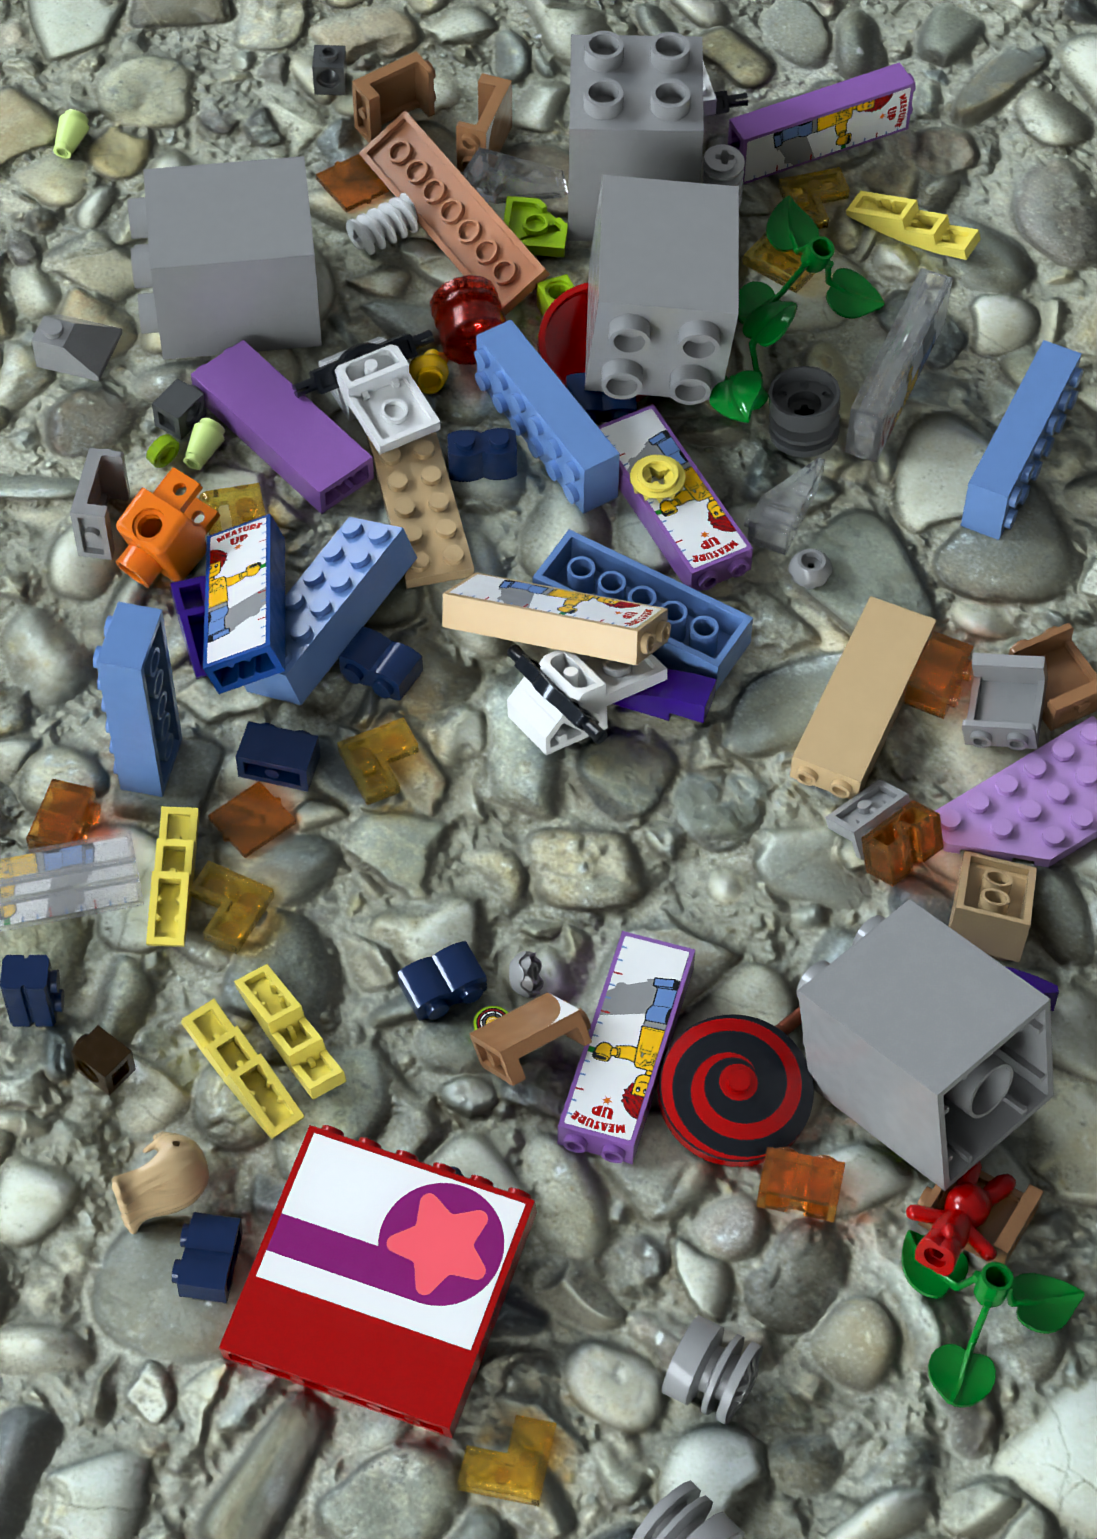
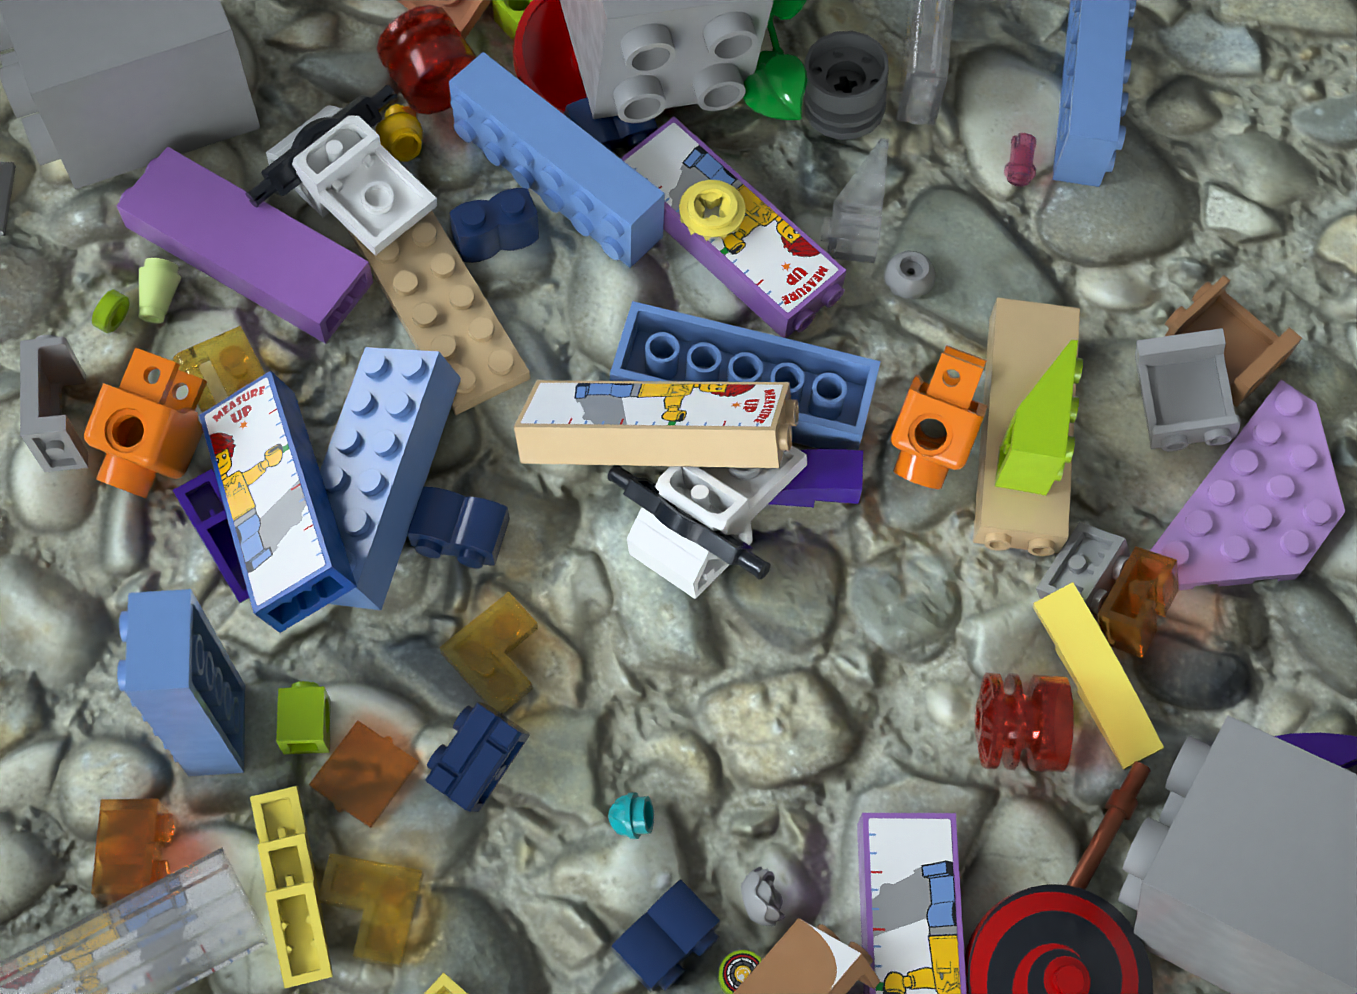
camera: 20 degrees left, 10 degrees up
dark grey brick [152,378,206,440] -> none
dark blue brick [235,721,320,792] -> none
clear orange brick [904,631,974,719] -> none
tan slope [948,850,1037,963] -> none
none -> lime brick [276,681,331,755]
none -> dark blue brick [425,702,530,812]
none -> teal plate [608,792,654,839]
none -> orange piece [891,345,987,489]
none -> clear red wheel [974,672,1074,772]
none -> lime slope [995,339,1083,495]
none -> clear pink pin [1004,133,1037,186]
none -> light yellow slope [1033,582,1164,770]

